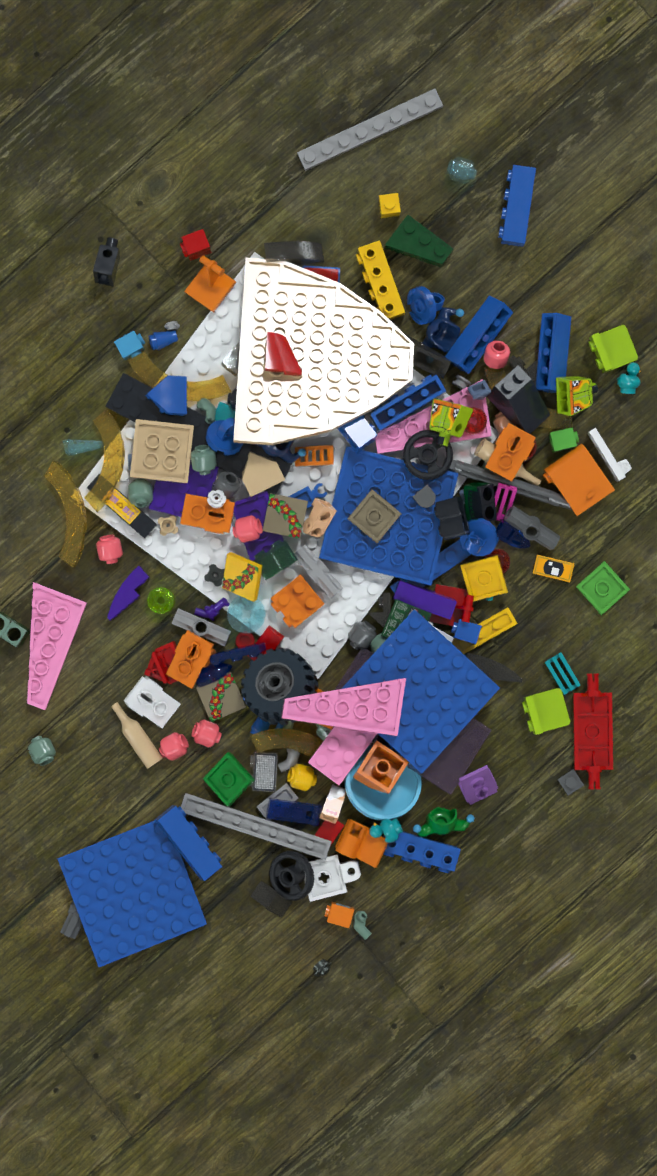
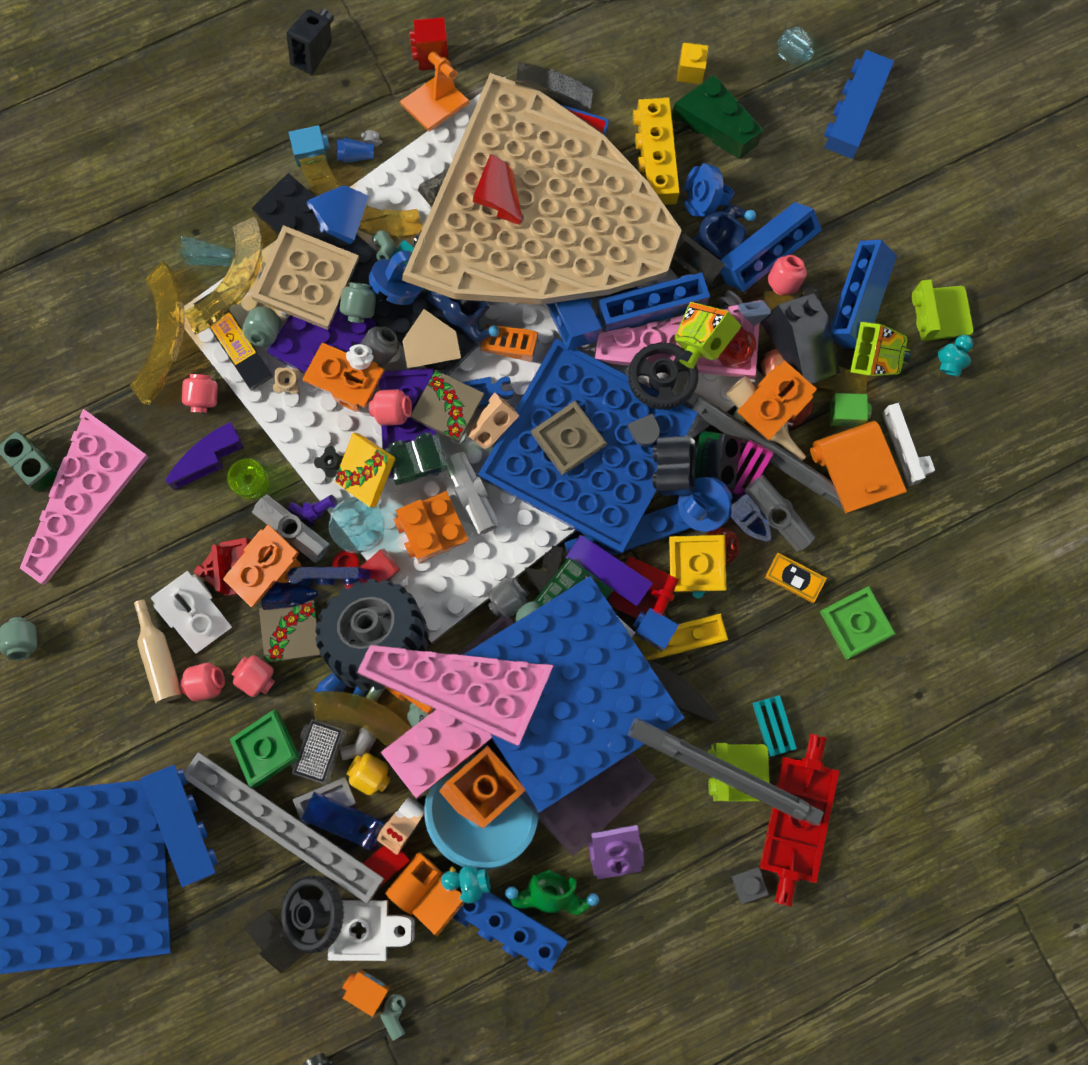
camera: 10 degrees right, 10 degrees down
none -> dark grey piece [628,718,824,825]

